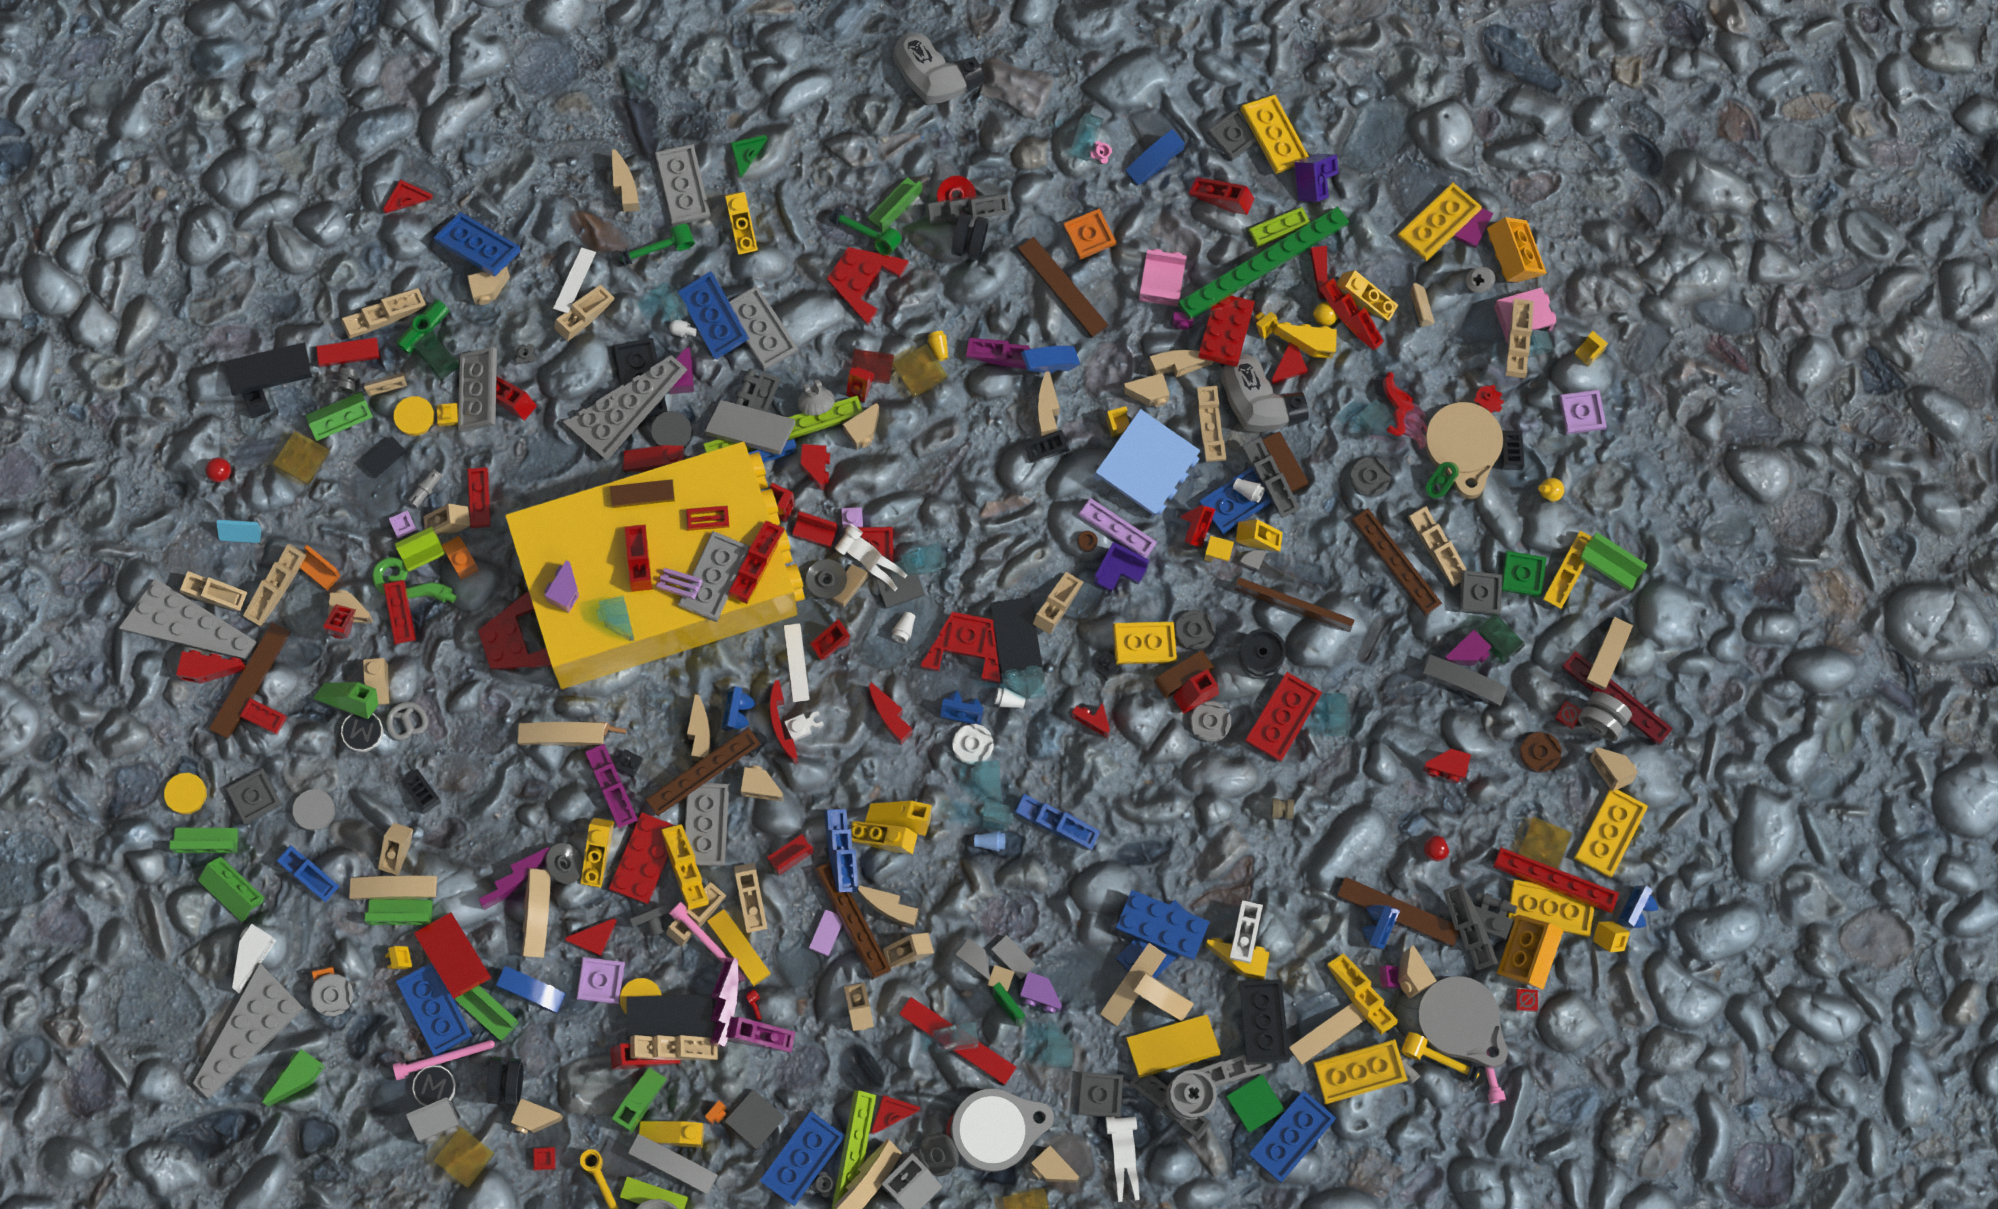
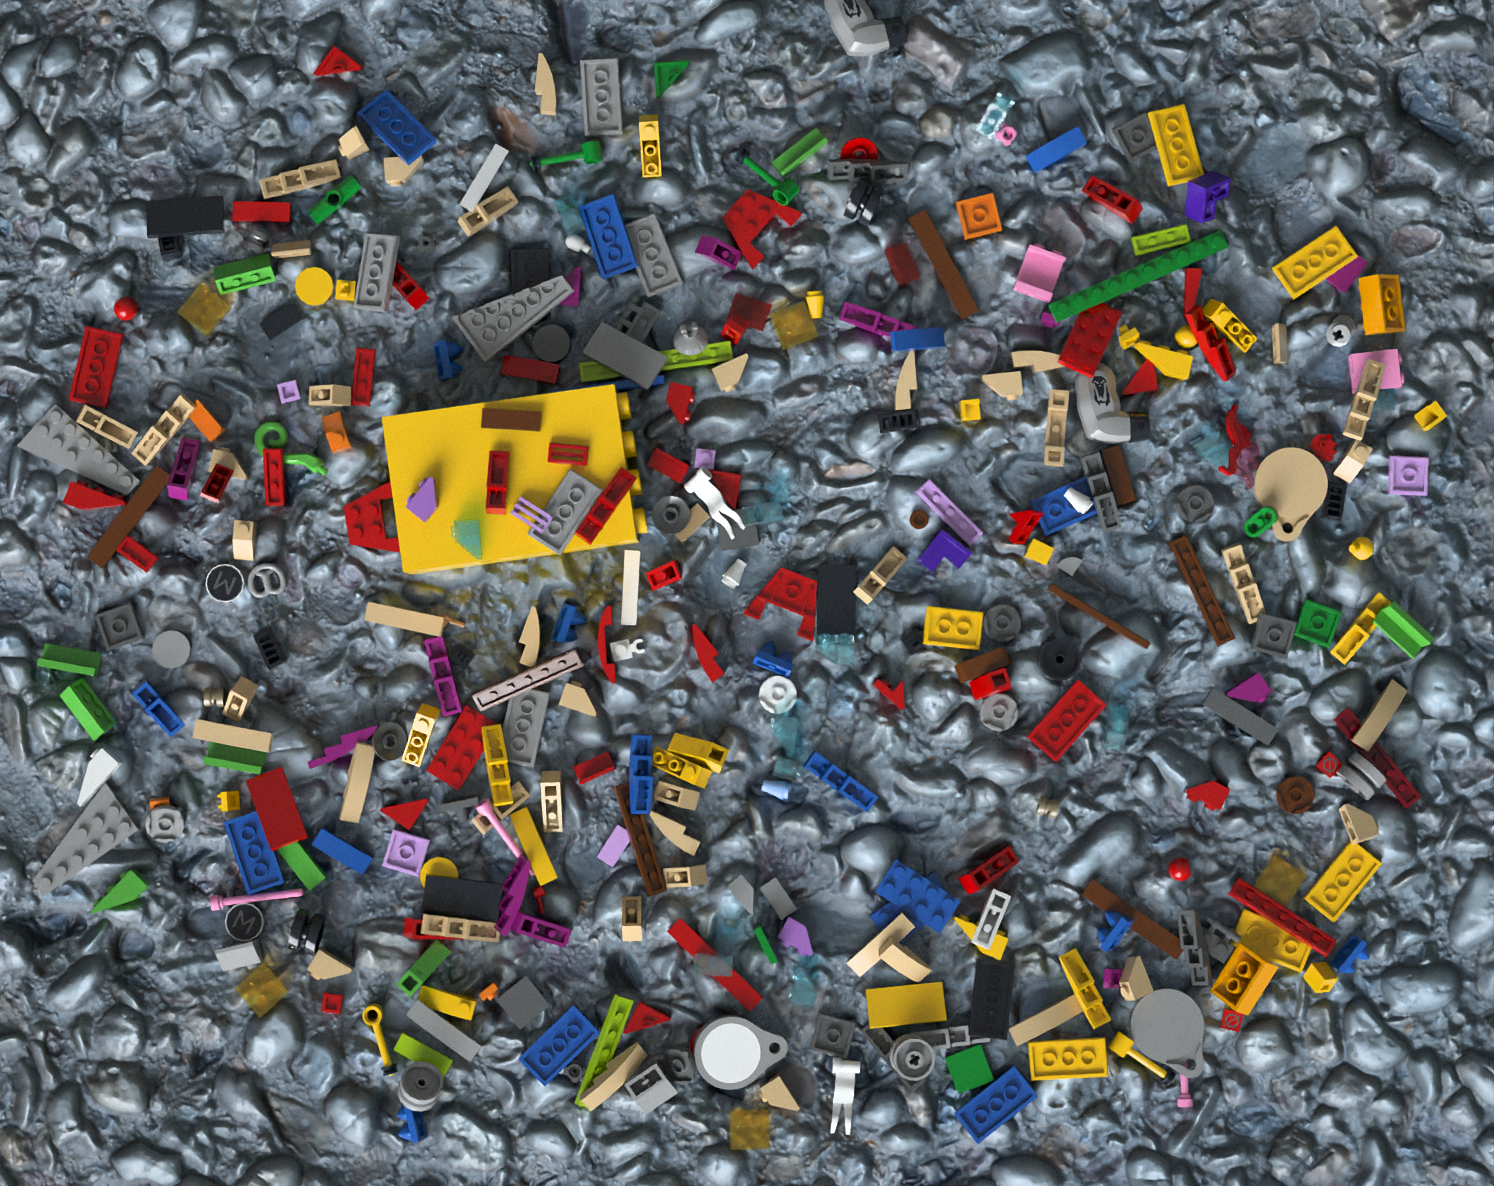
camera: 10 degrees right, 15 degrees up
yellow tile [164,773,207,815] -> none
medium azure slope [217,520,262,543] -> none
bright green slope [314,682,379,719] -> none
lime panel [395,526,445,572] -> none
light grey pin [407,469,443,508] -> none
clear green panel [414,331,460,381] -> none
red panel [770,483,795,522] -> none
tan tile [988,965,1014,992] -> none
white cone [994,687,1026,709] -> none
light blue panel [1093,409,1200,519] -> none
yellow slope [1236,519,1283,552] -> none
clear green panel [1476,613,1524,664] -> none
none -> red tile [69,326,124,409]
none -> magenta slope [167,438,201,501]
none -> dark tan wheel [204,687,226,707]
none -> tan slope [338,126,370,160]
none -> blue tile [433,340,463,381]
none -> tan slope [654,780,700,811]
none -> magenta slope [695,235,742,270]
none -> clear red panel [884,243,919,287]
none -> red slope [958,846,1019,895]
none -> tan slope [1333,439,1373,483]

